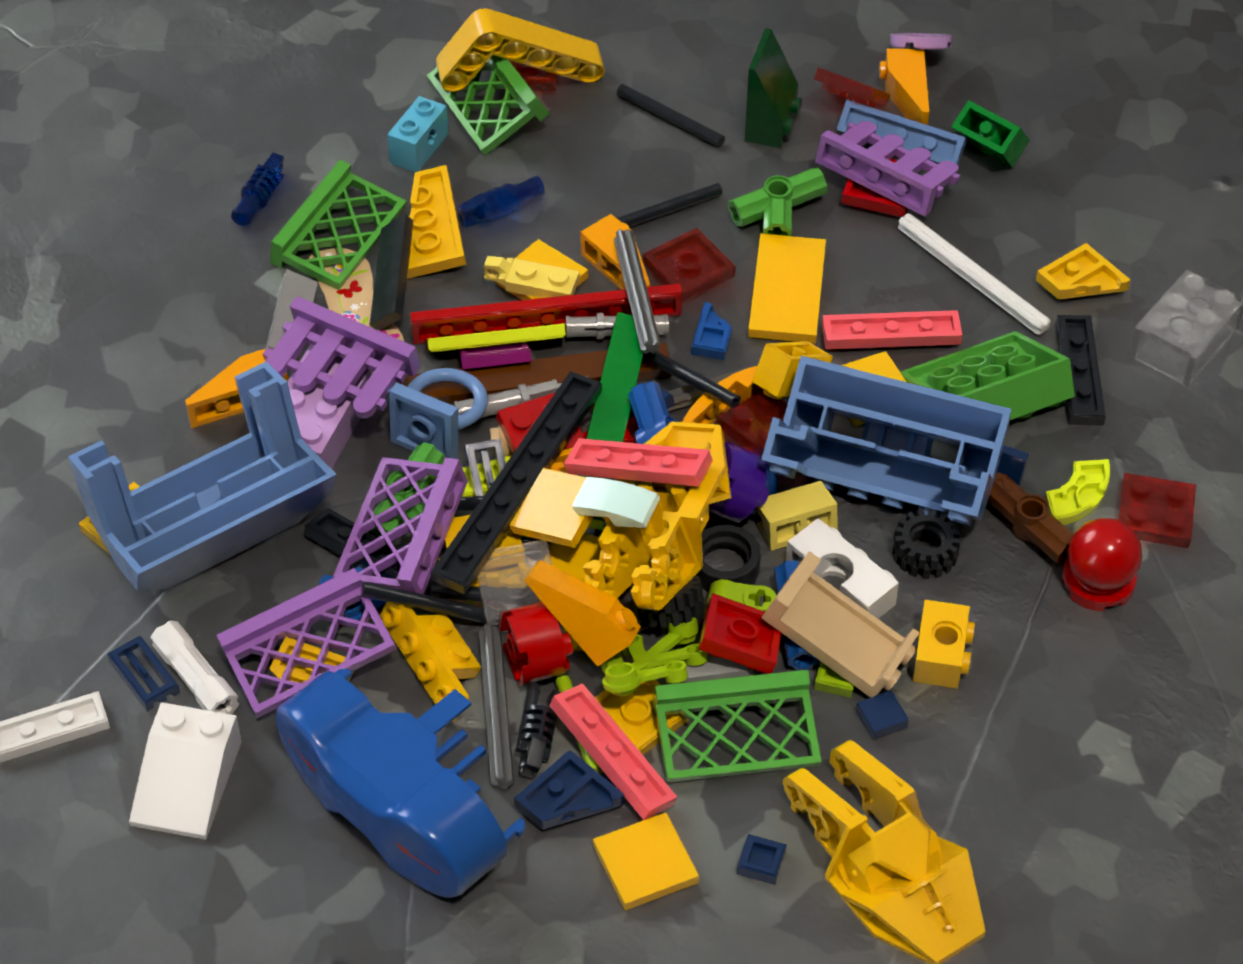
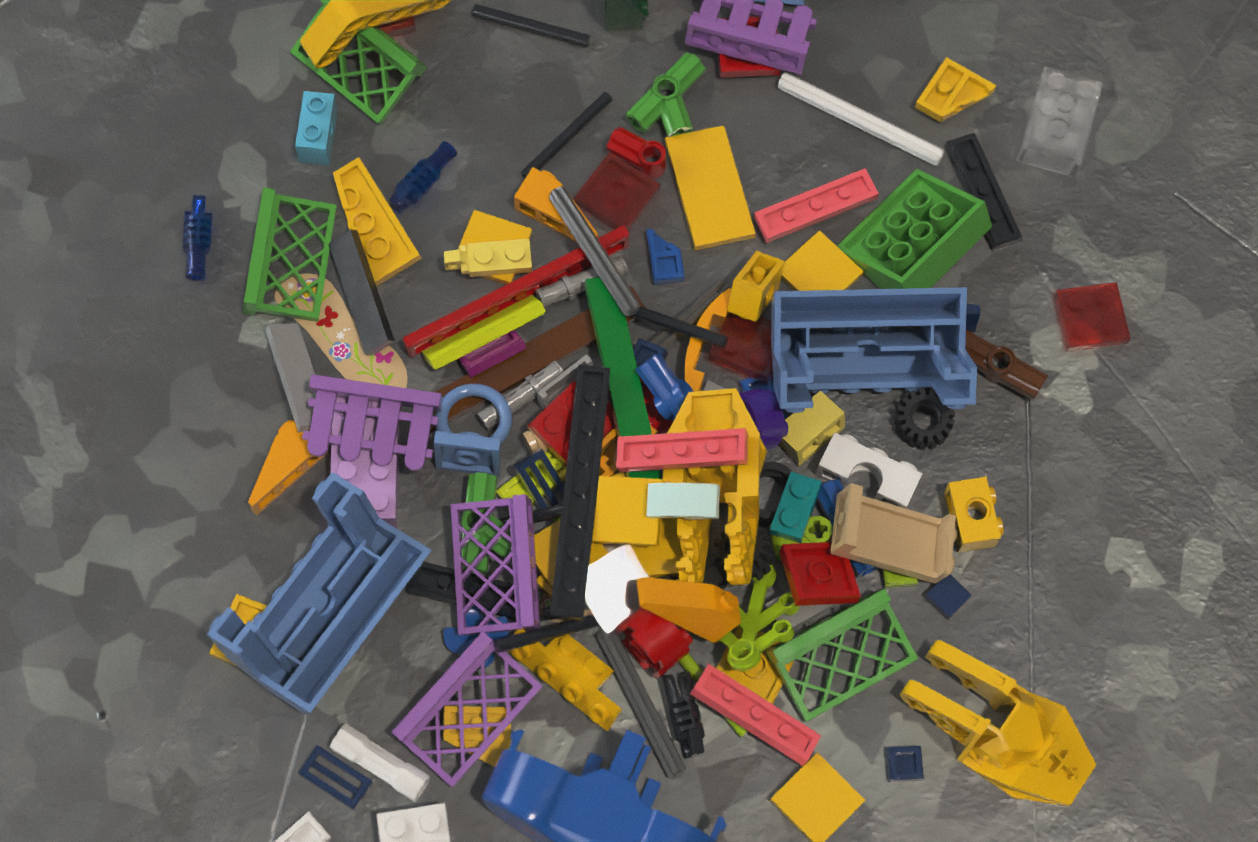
camera: 25 degrees left, 20 degrees up
dark blue wing [514,750,624,830] -> none
neon yellow tile [1045,459,1110,525] -> none
red tile [1061,518,1143,612] -> none
none -> red piece [606,127,666,179]
none -> teal plate [770,472,822,543]

